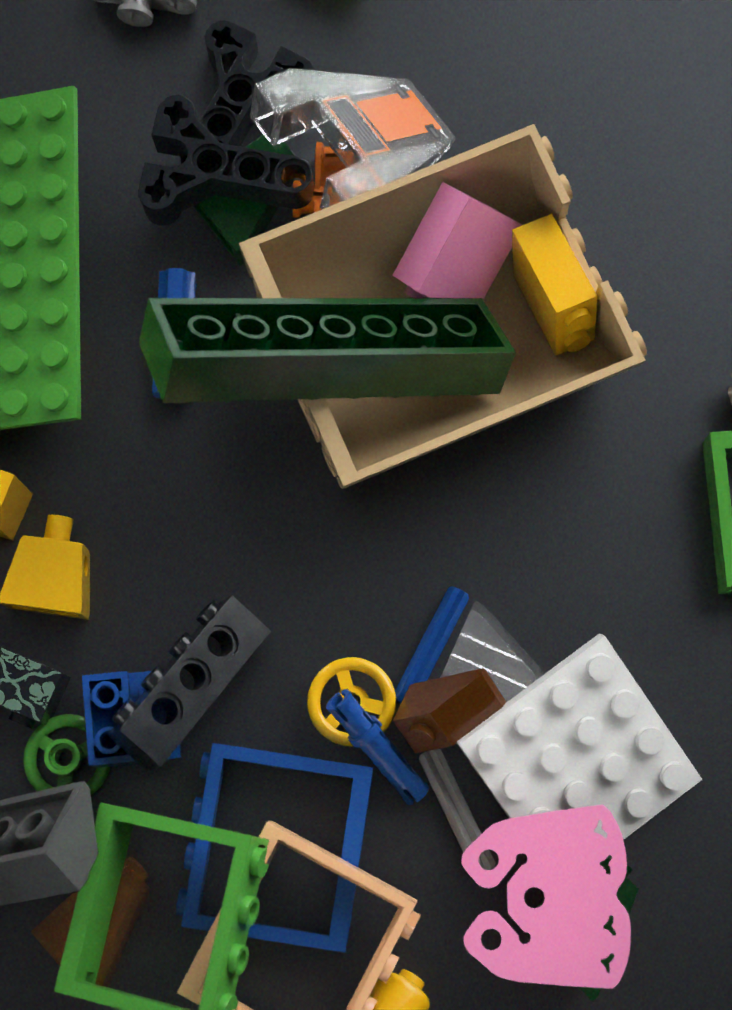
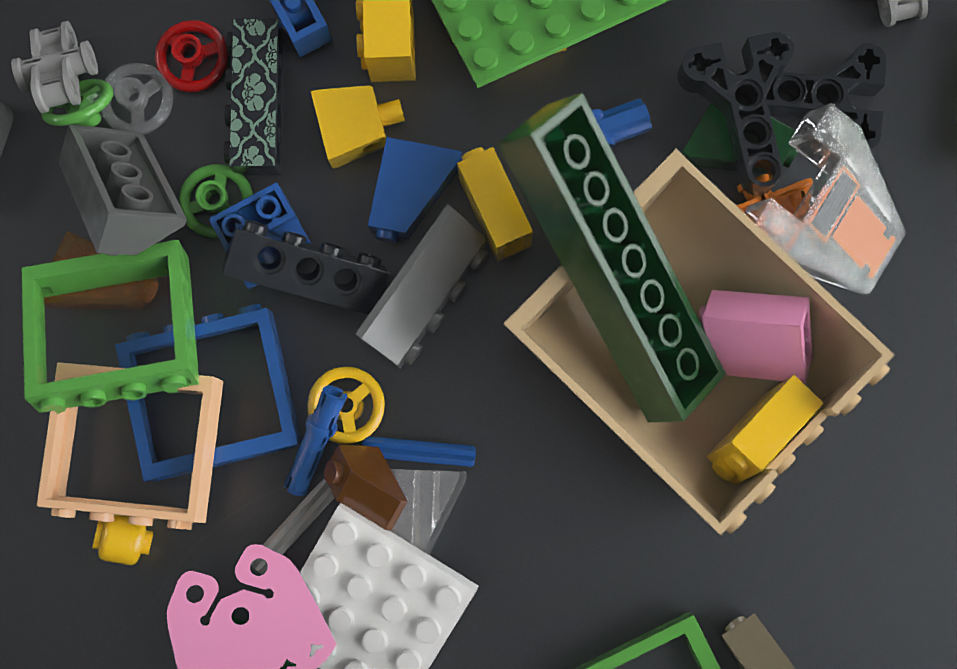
camera: 70 degrees right, 5 degrees up
none -> dark grey slope [356,205,489,369]
none -> blue slope [368,137,463,243]
none -> yellow brick [457,147,533,262]

